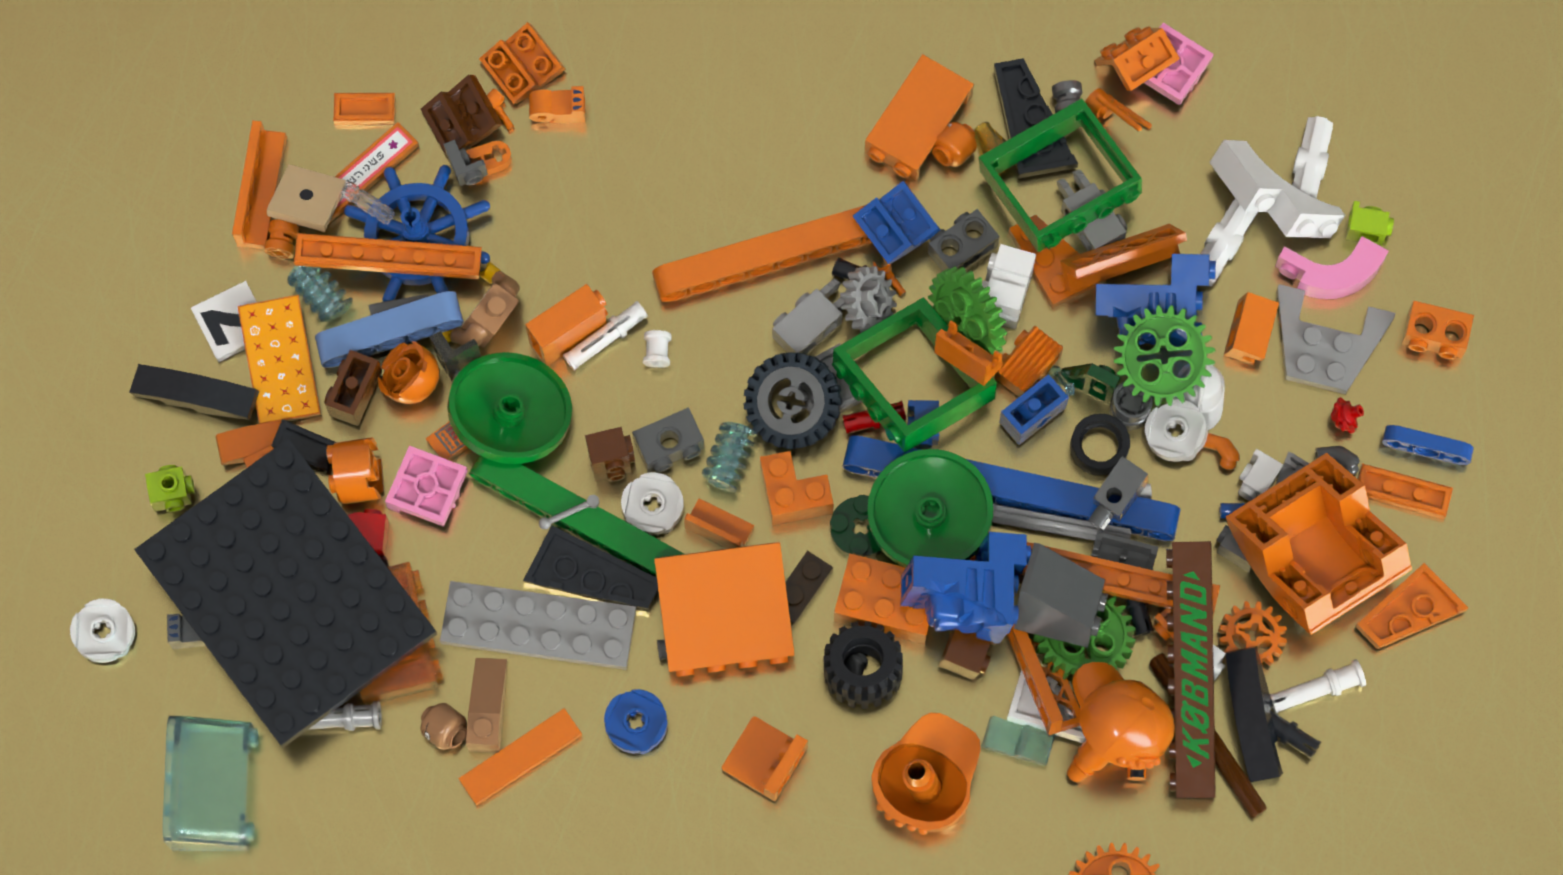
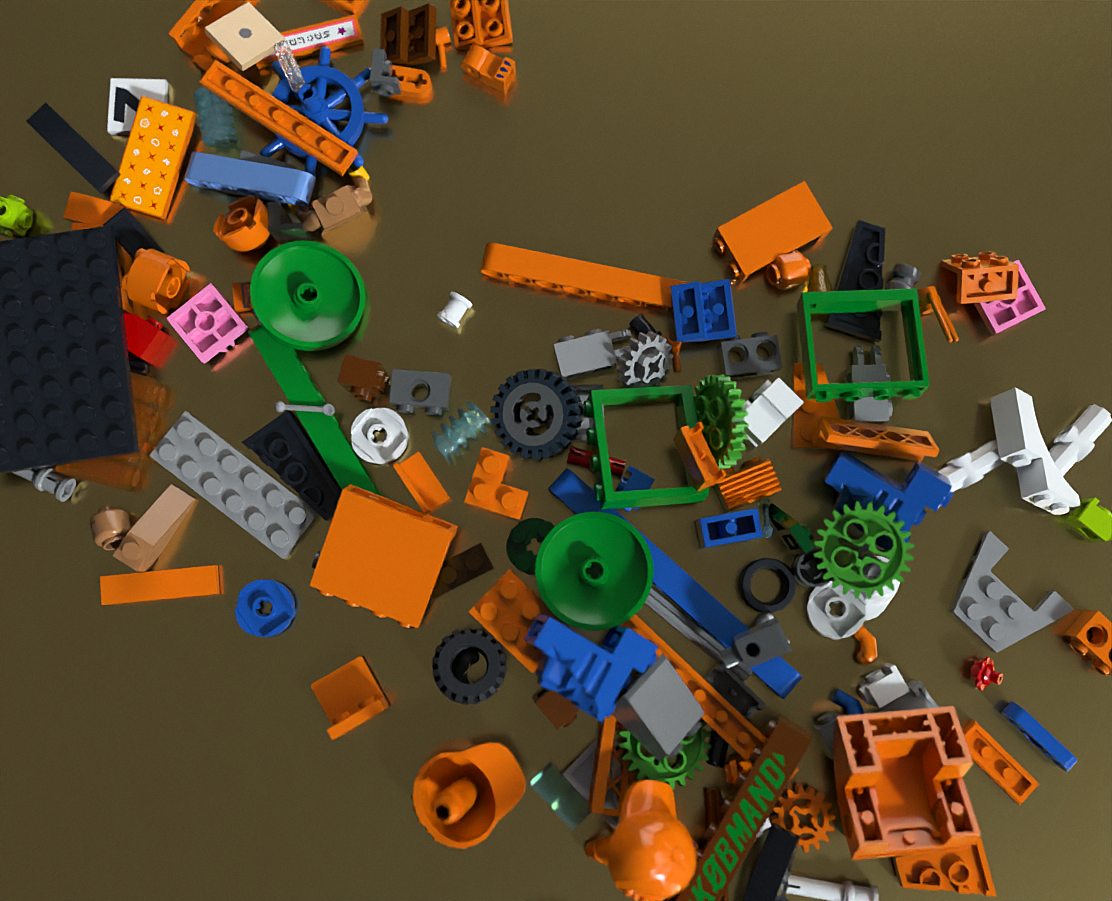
camera: 25 degrees right, 10 degrees up
reddish brown brick [324,350,382,426] -> none
orange brick [525,284,608,366] -> none
white pin [563,301,648,371] -> none
orange hinge [1223,292,1279,364] -> none
bright pink arch [1275,236,1389,299] -> none
dark grey arm [1315,446,1360,475] -> none

